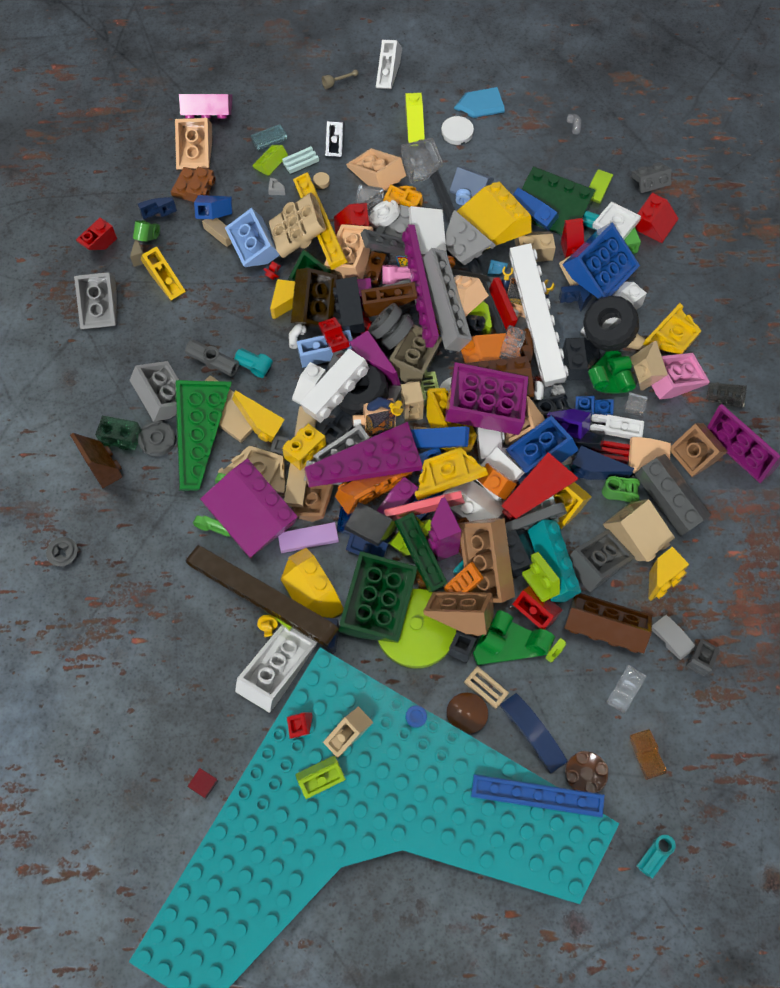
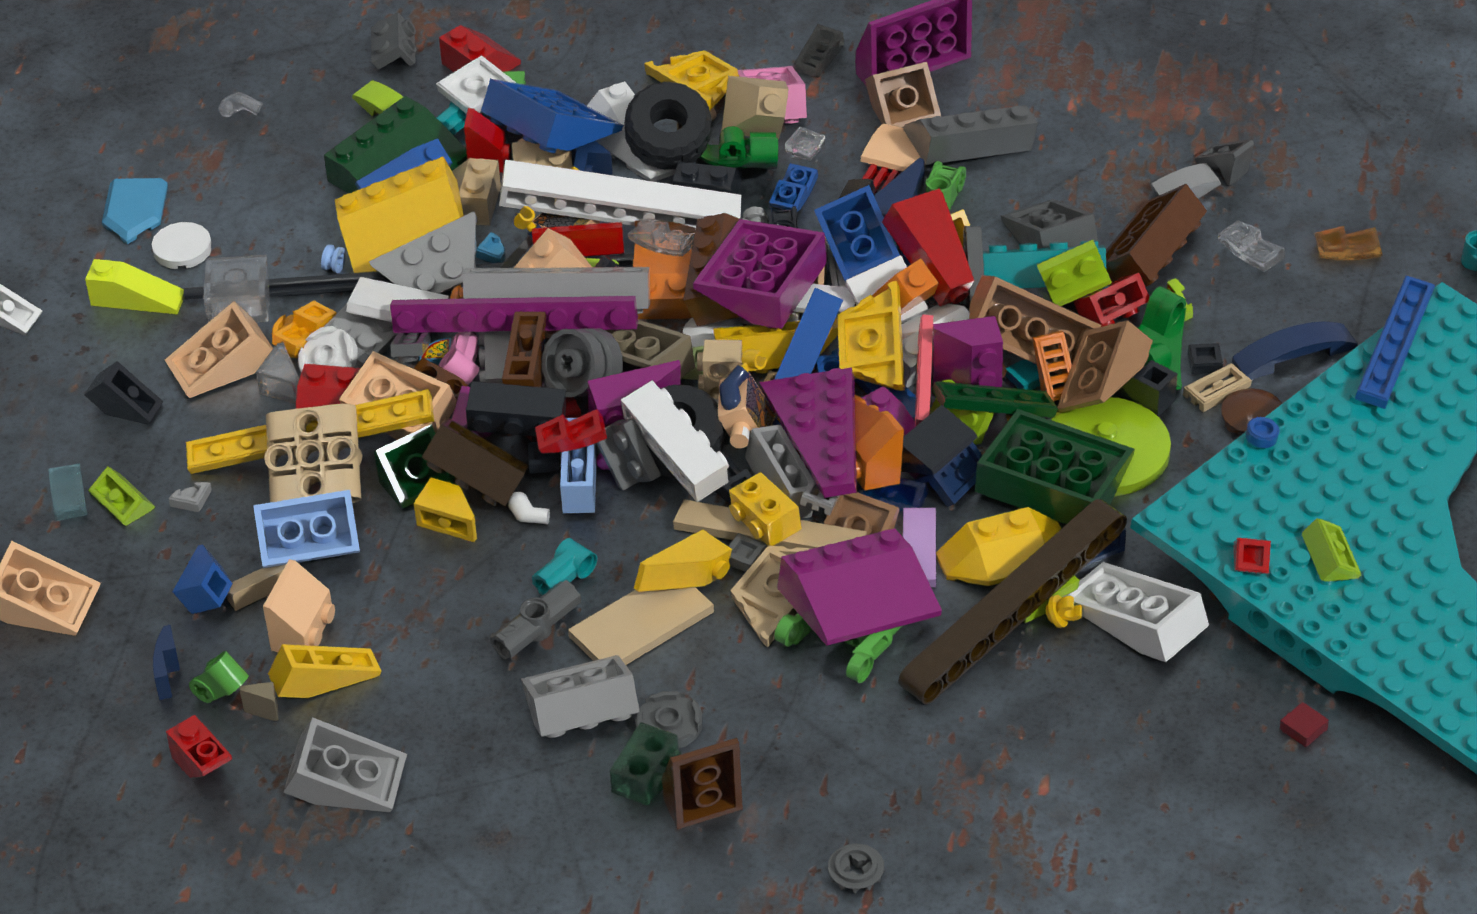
camera: 75 degrees left, 20 degrees down
dark orange plate [171,167,216,202] -> none
green wing [175,380,232,491] -> none
red plate [263,261,281,280] -> none
light aqua tile [282,147,319,174] -> none
white slope [292,362,326,404] -> none
tan tile [313,172,330,189] -> none
tan slope [323,706,373,758] -> none
sand blue slope [450,166,494,198] -> none
dark purple slope [547,409,591,439] -> none
reddish brown dish [565,751,608,793] -> none
white hinge [590,414,644,439] -> none
tan slope [603,499,675,562] -> none
yellow slope [648,546,689,601] -> none
none -> light nougat slope [263,559,335,652]
none -> black tile [1188,343,1223,374]

